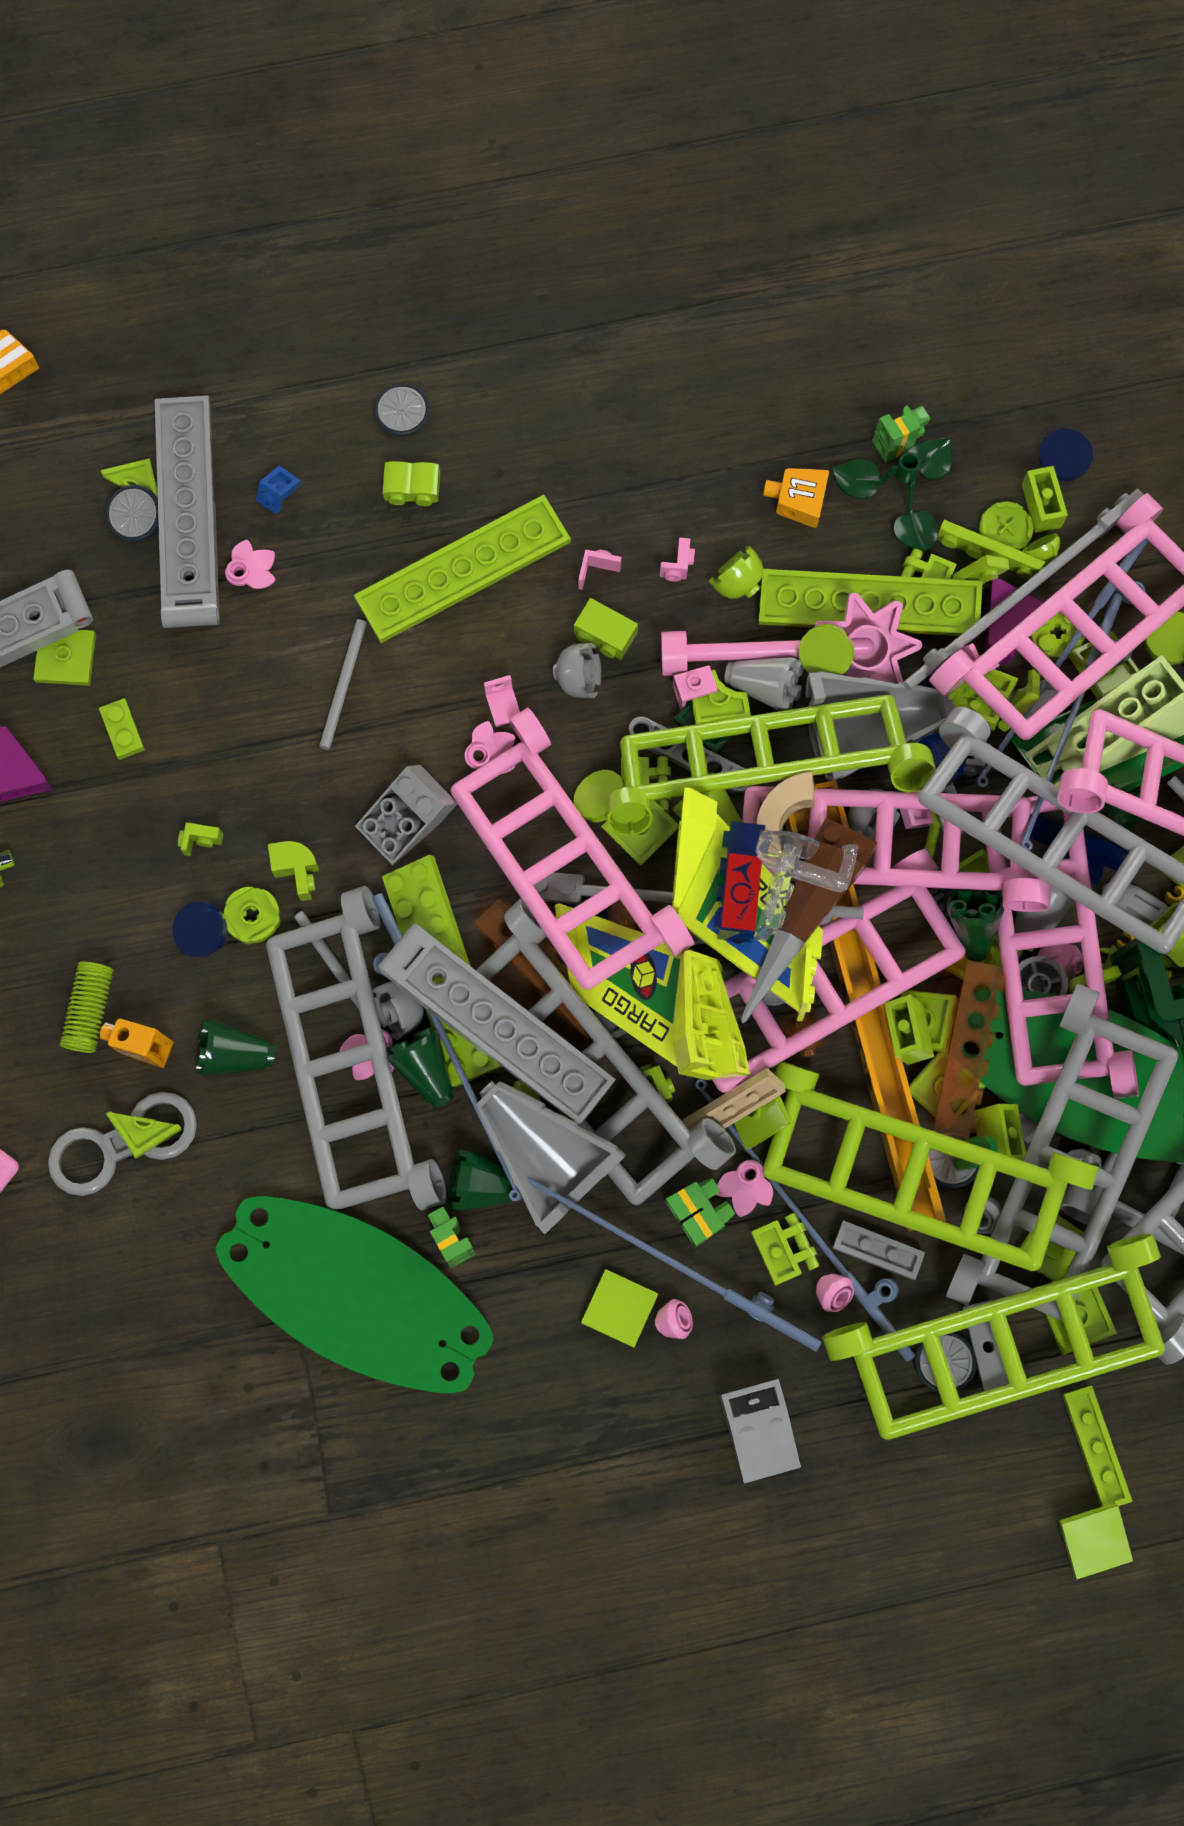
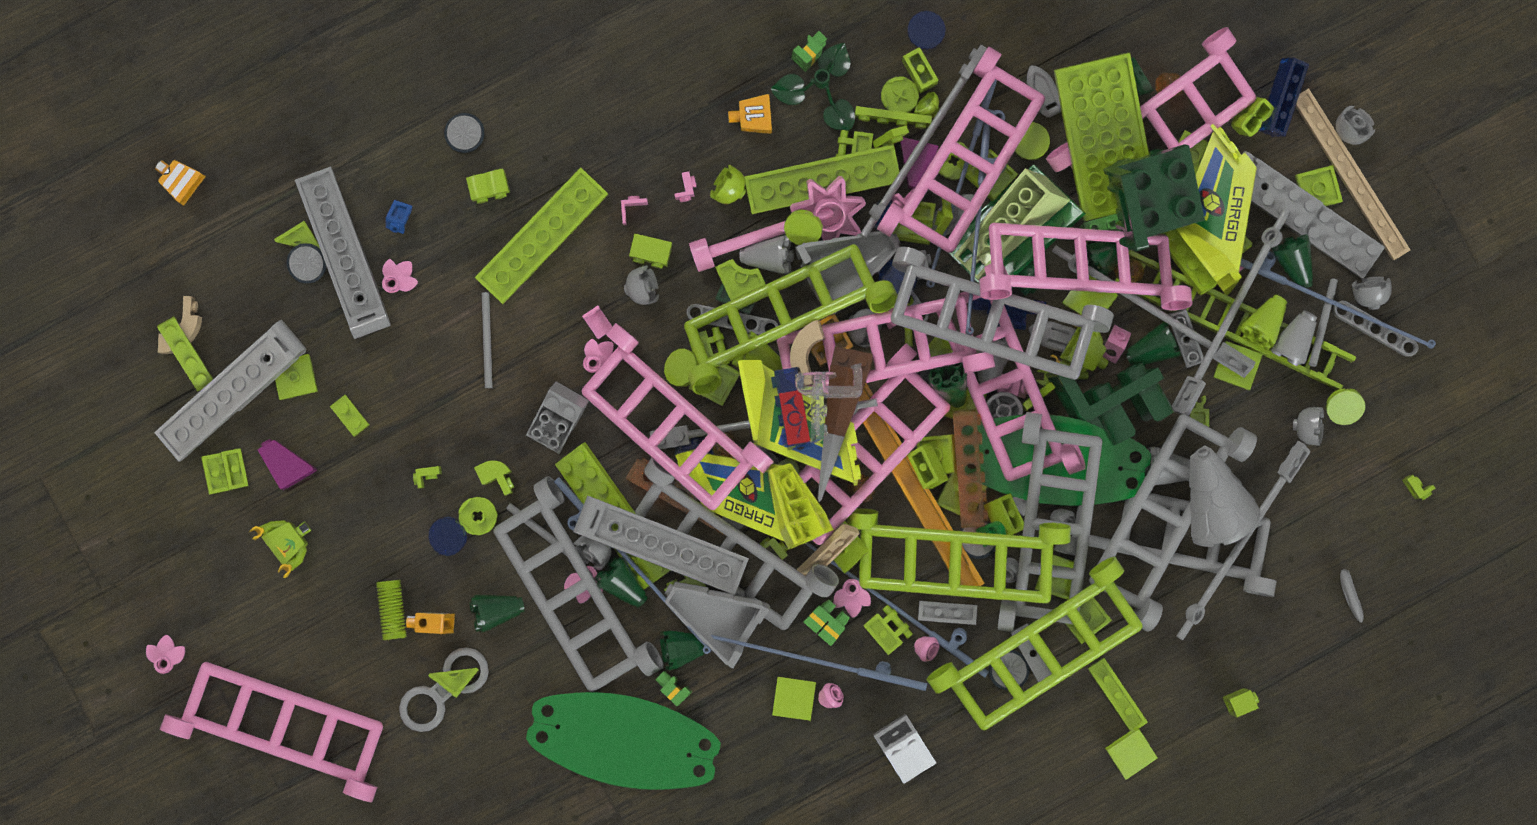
camera: 15 degrees left, 10 degrees up
bright pink bracket [672,666,718,711] -> none

